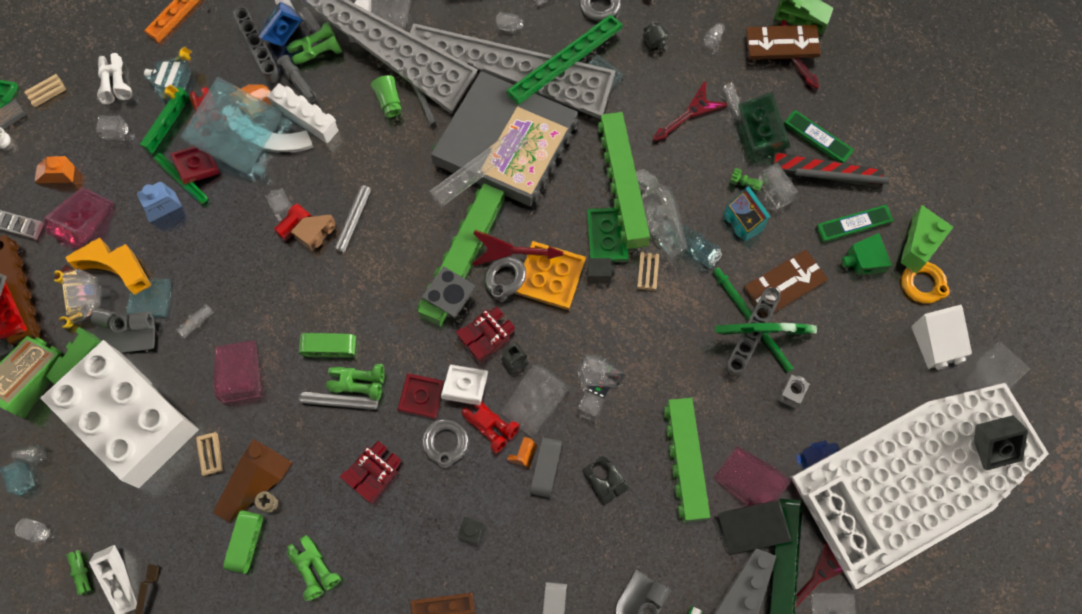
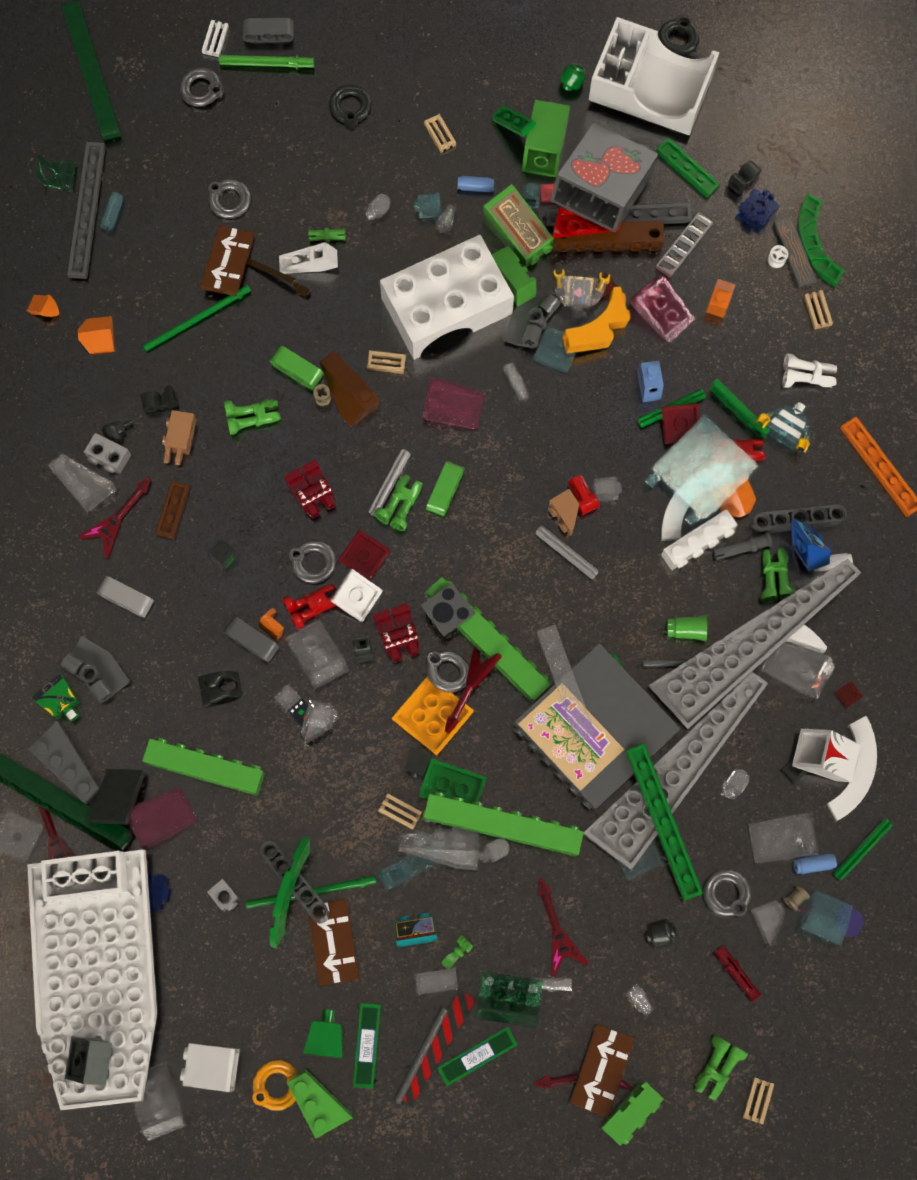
camera: 110 degrees right, 5 degrees up
clear brick [96,115,128,140] -> none

